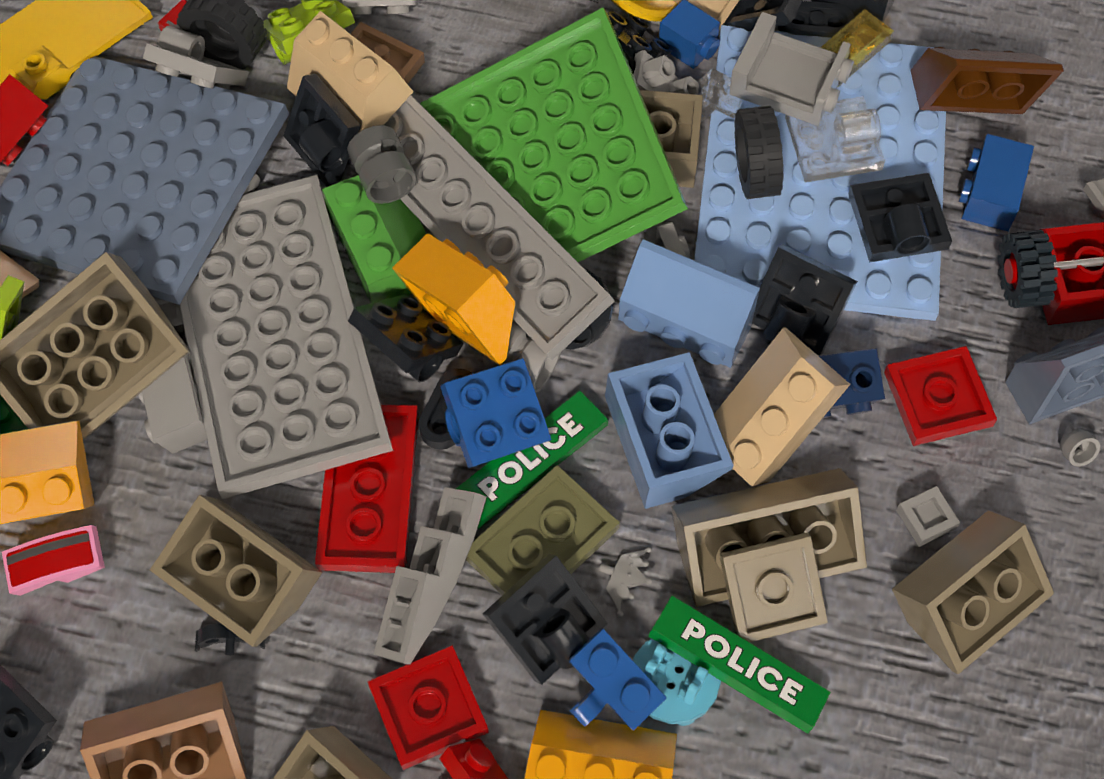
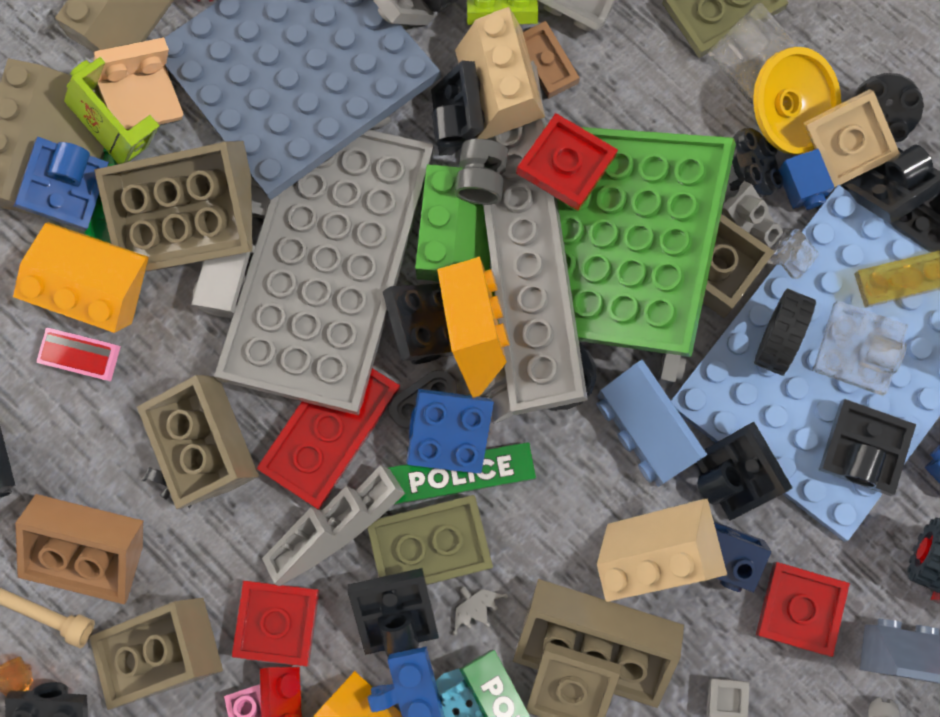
camera: 30 degrees right, 15 degrees up
medium blue slope [605,352,734,509] -> none
light grey panel [729,12,854,126] -> none
none -> red plate [516,113,618,211]

